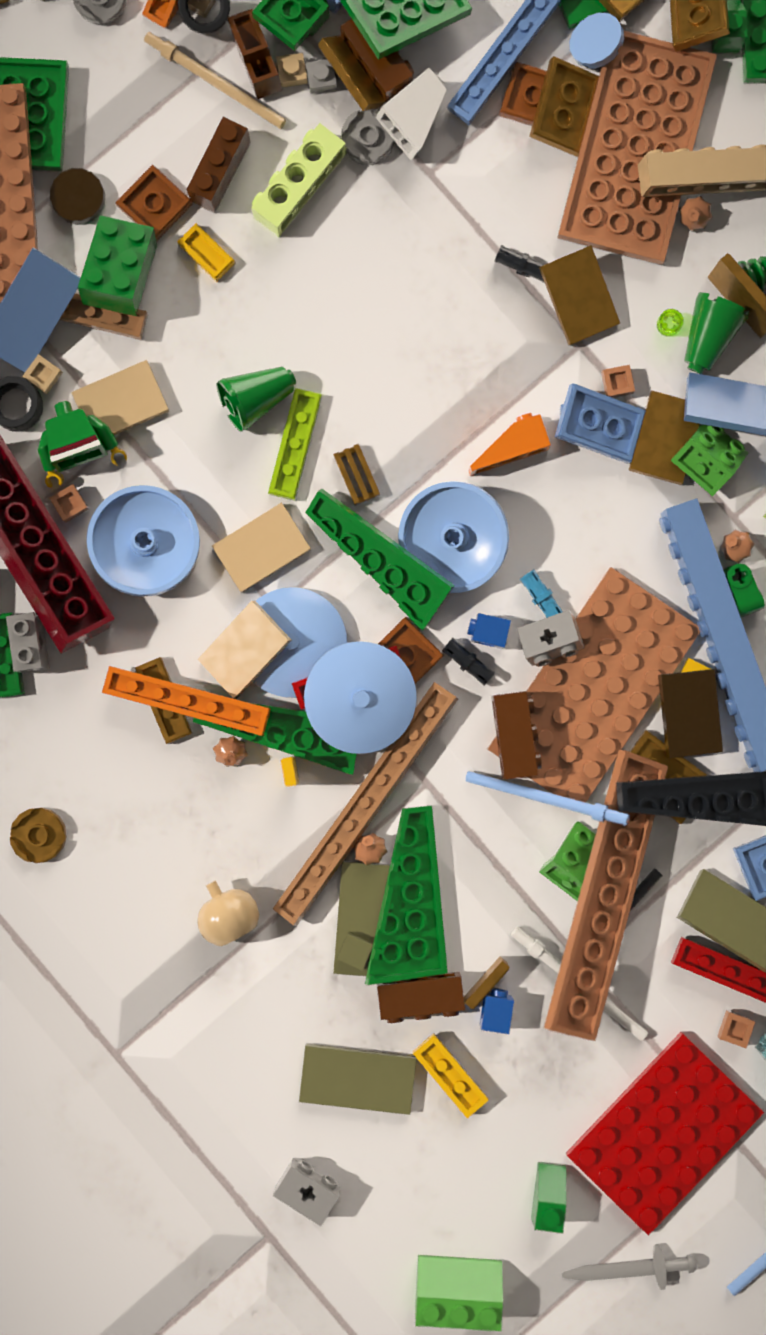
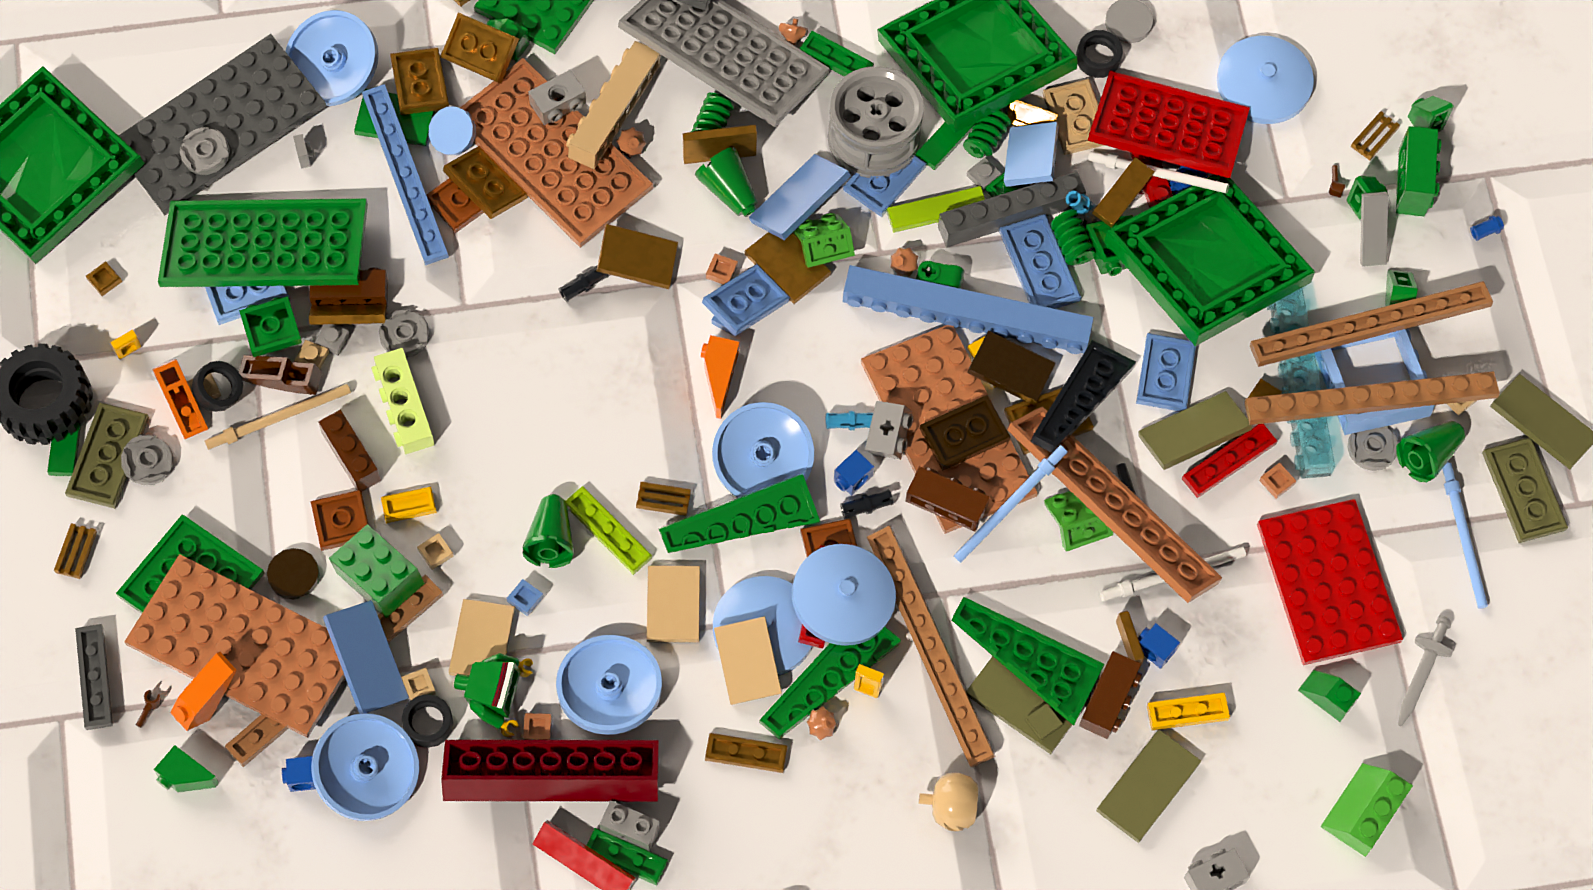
camera: 60 degrees left, 20 degrees down
orange plate [102,666,271,736] -> none
nougat piece [353,833,388,866] -> none
white slope [375,68,447,160] -> none
clear neon green bush [657,309,684,337] -> none
none -> tan plate [417,533,454,570]
none -> medium blue plate [507,579,544,616]
none -> light grey brick [528,70,586,125]
none -> dark brown tile [919,395,1011,471]

